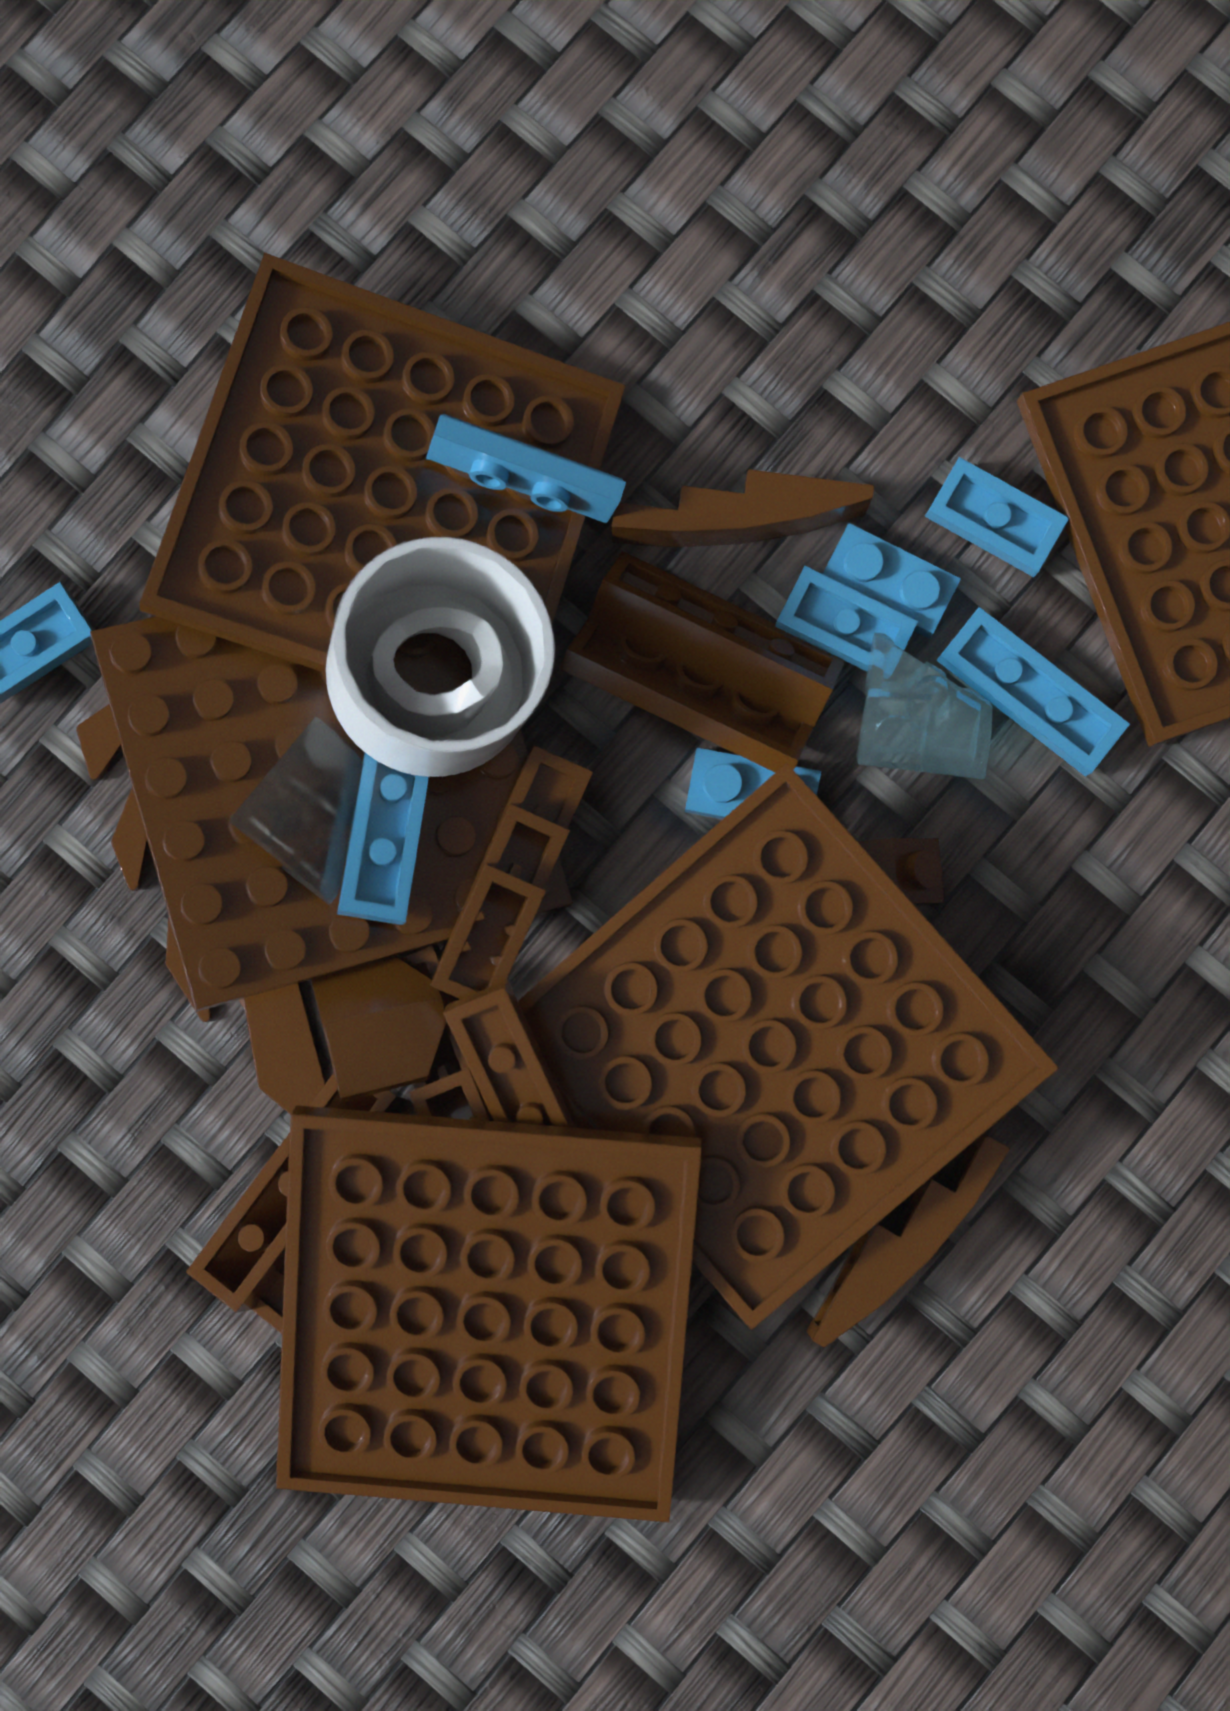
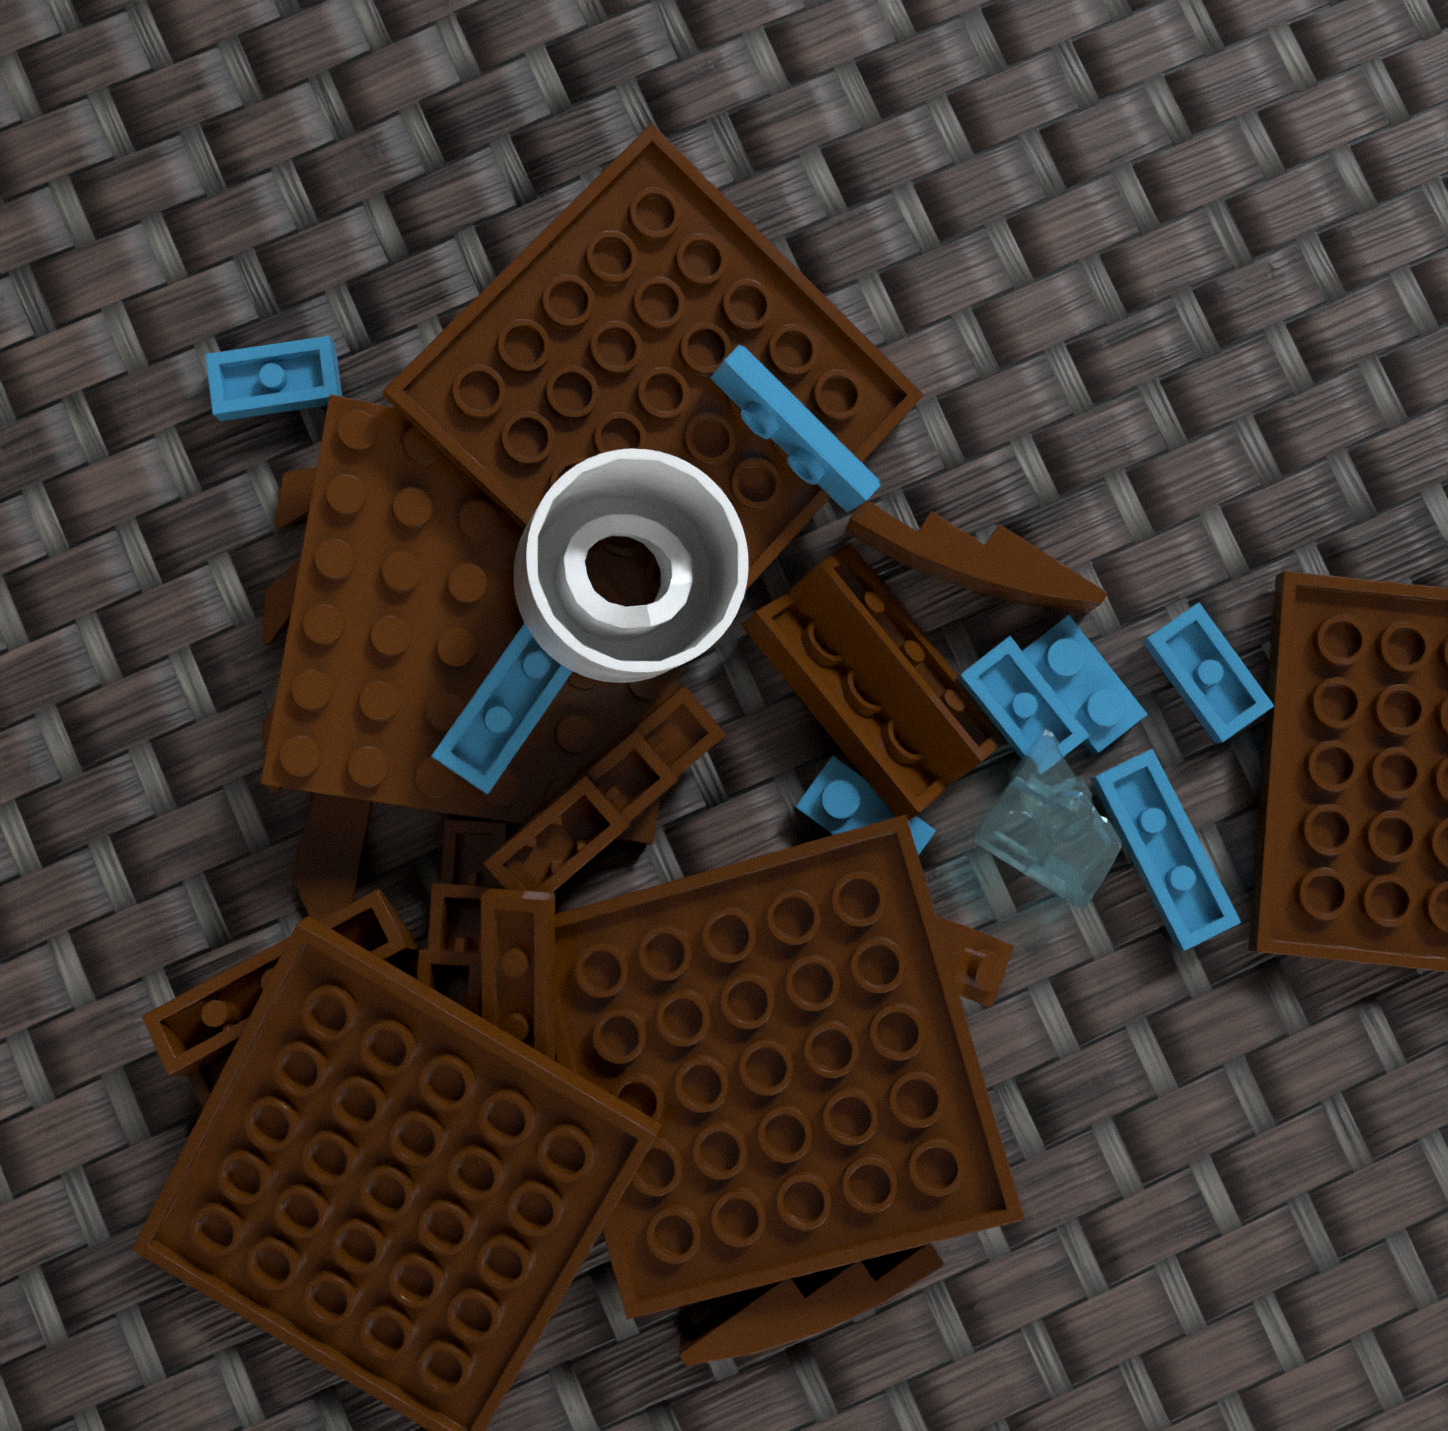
camera: 20 degrees right, 0 degrees up
clear smoke slope [230,716,363,906] -> none
reddish brown slope [311,957,447,1102] -> none

